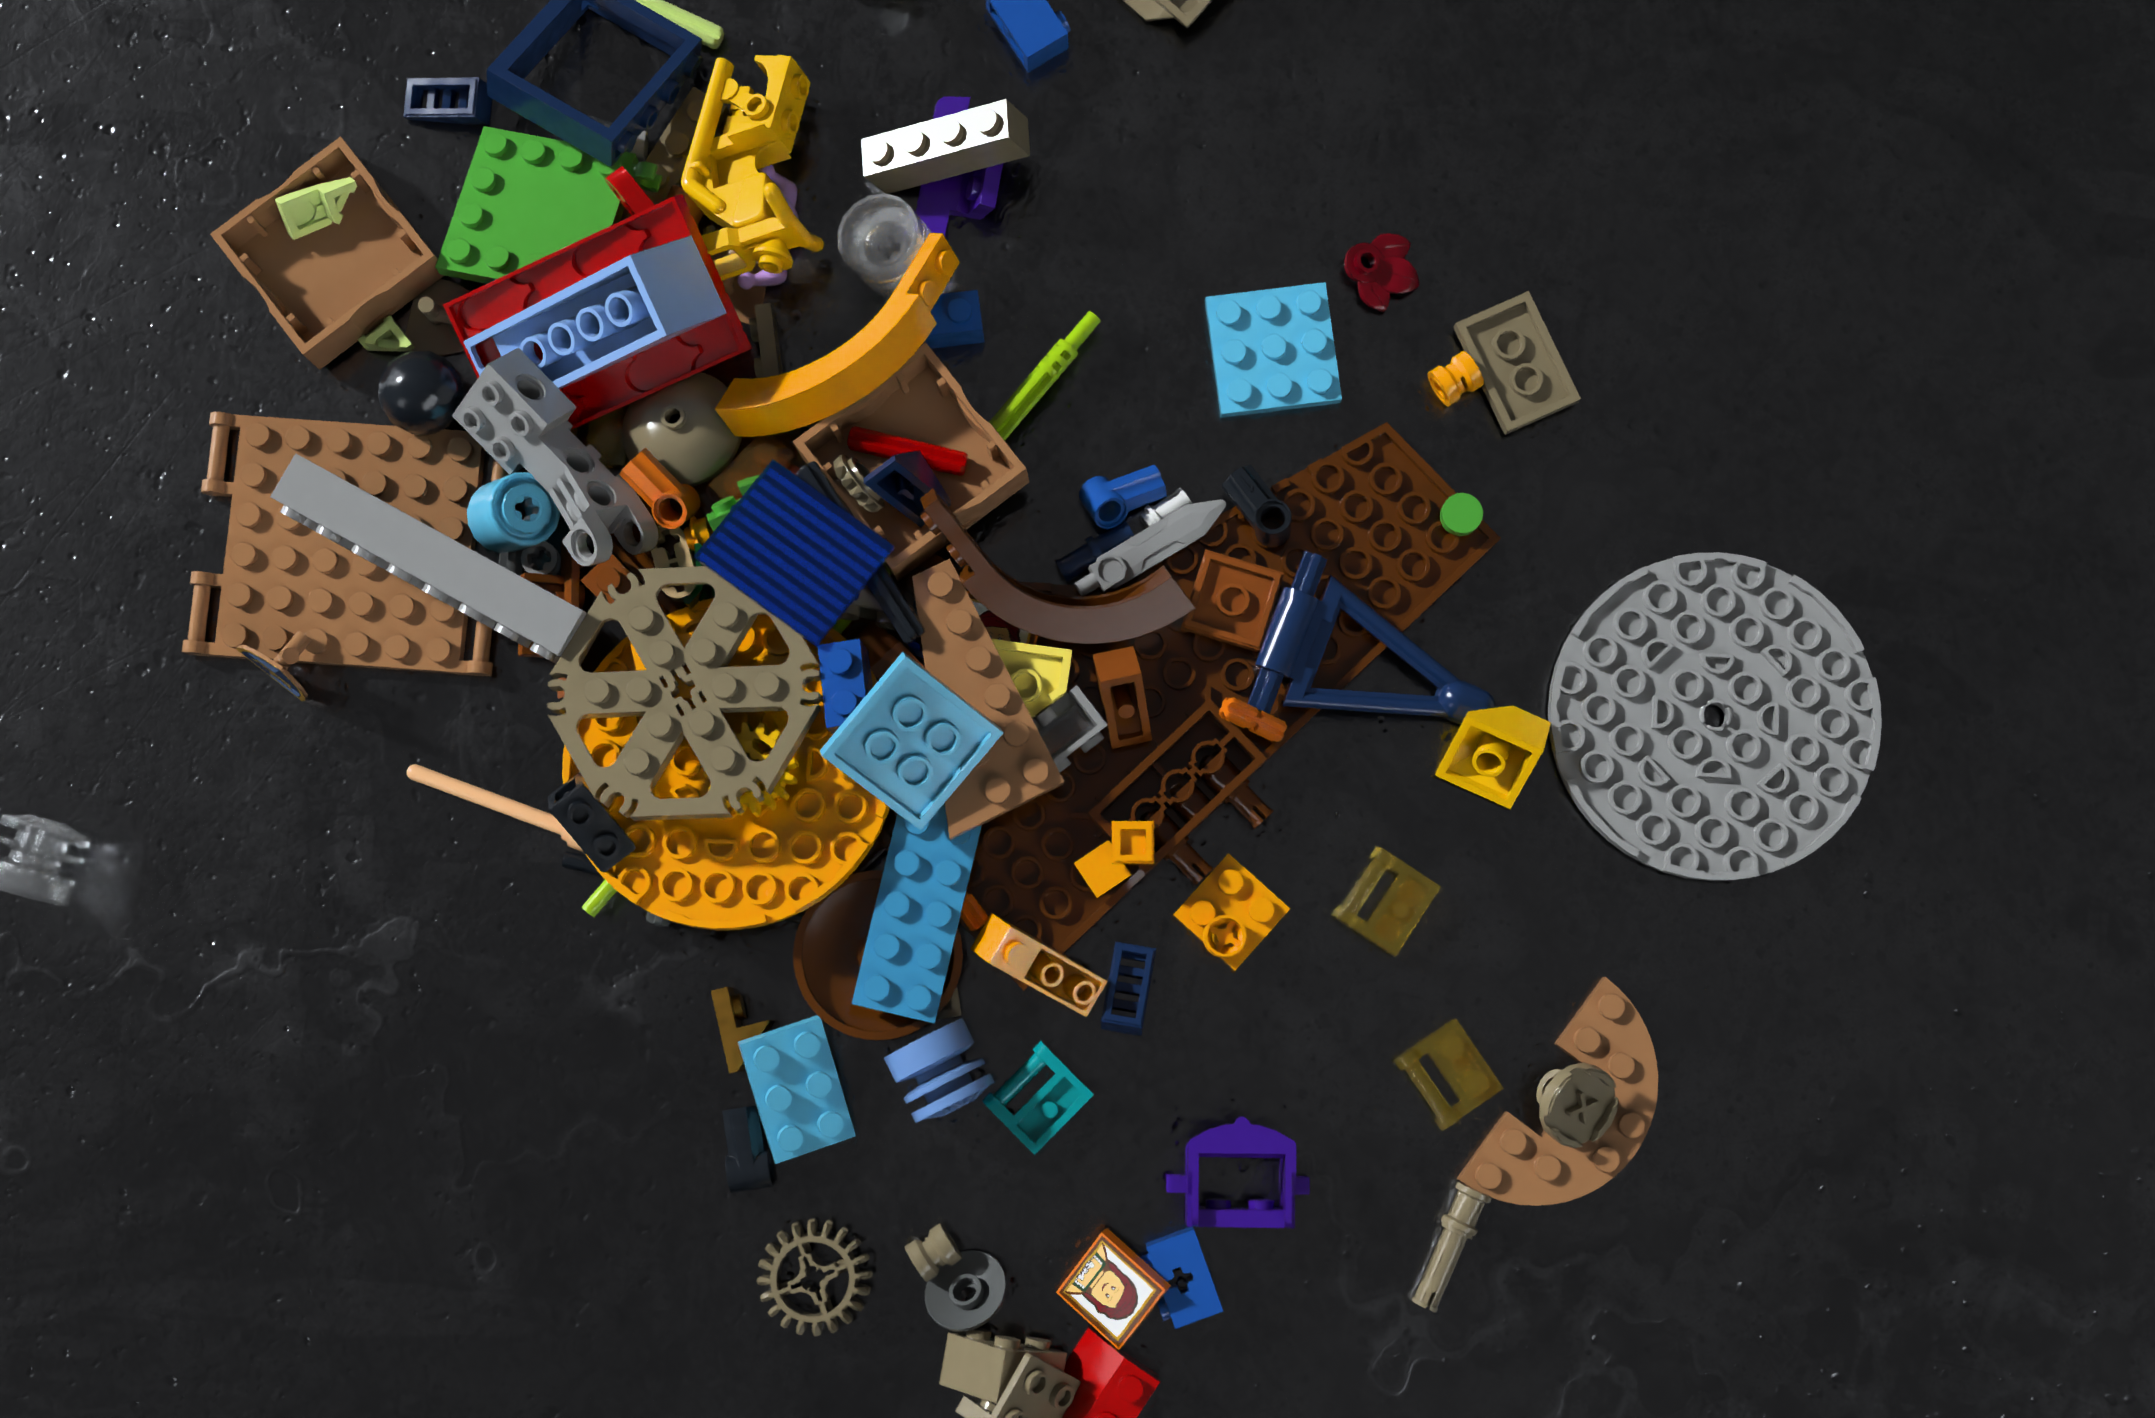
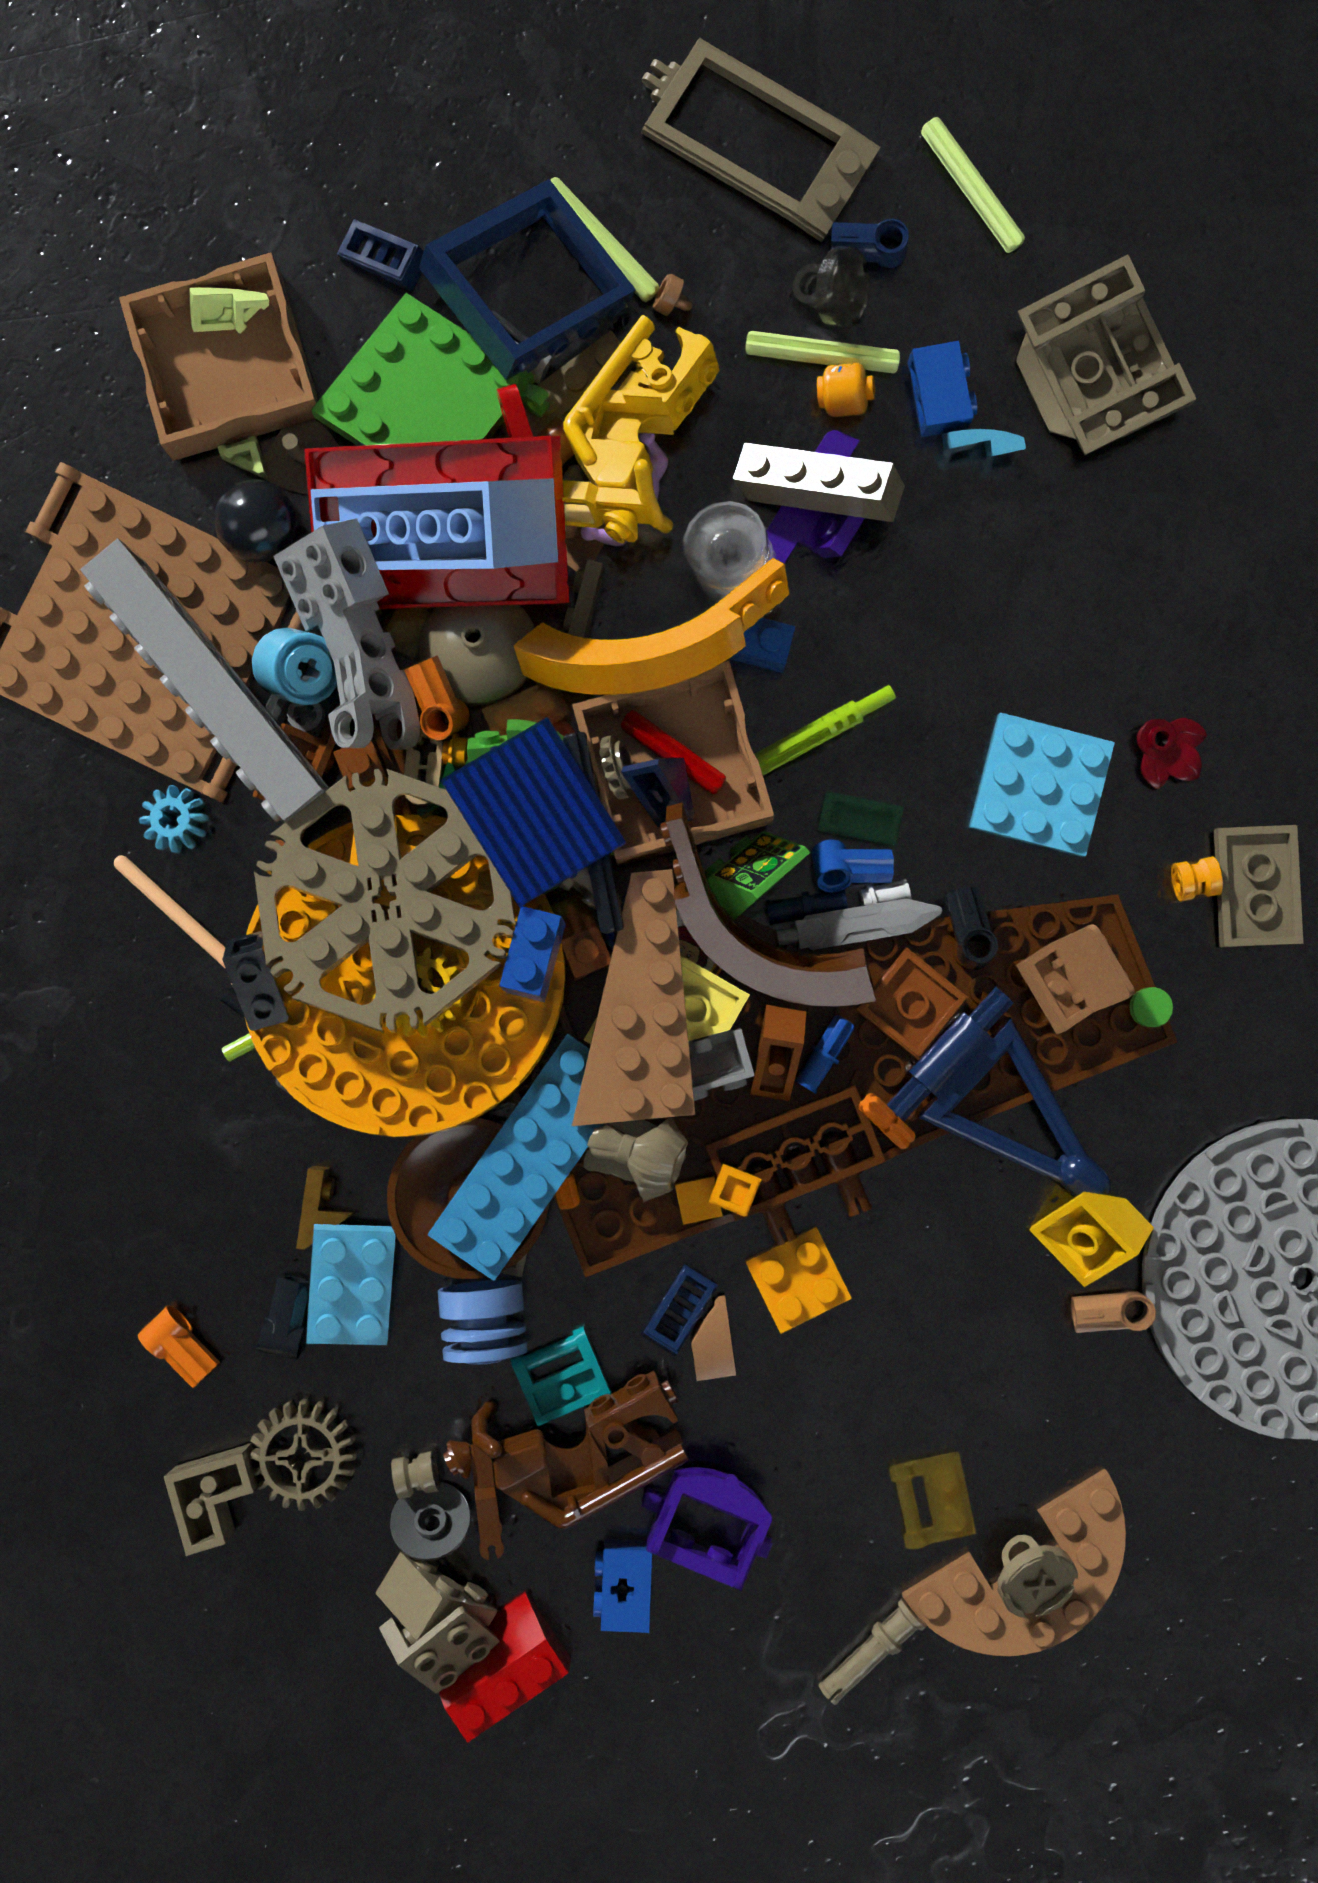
camera: 20 degrees right, 5 degrees up
shield [236,631,311,701] -> none
medium azure plate [820,652,1004,831] -> none
light orange slope [970,913,1108,1017] -> none
tile [1056,1228,1171,1350] -> none
light orange wheel [1203,915,1247,958] -> none
clear yellow plate [1332,846,1441,957] -> none
none -> orange piece [138,1305,220,1388]
none -> medium azure gear [139,785,209,853]
none -> dark tan brick [164,1443,262,1556]
none -> reddish brown piece [443,1370,690,1560]
none -> dark tan piece [584,1117,688,1203]
none -> medium nougat tile [653,274,693,316]
none -> medium nougat slope [691,1295,736,1381]
none -> bright green slope [705,831,810,920]
none -> yellowish green axle [745,331,900,374]
none -> blue axle [795,1015,855,1094]
none -> light orange head [817,363,875,417]
none -> clear green plate [818,791,904,847]
none -> medium azure slope [942,429,1026,457]
none -> medium nougat bracket [1016,924,1135,1034]
none -> medium nougat piece [1071,1289,1156,1333]

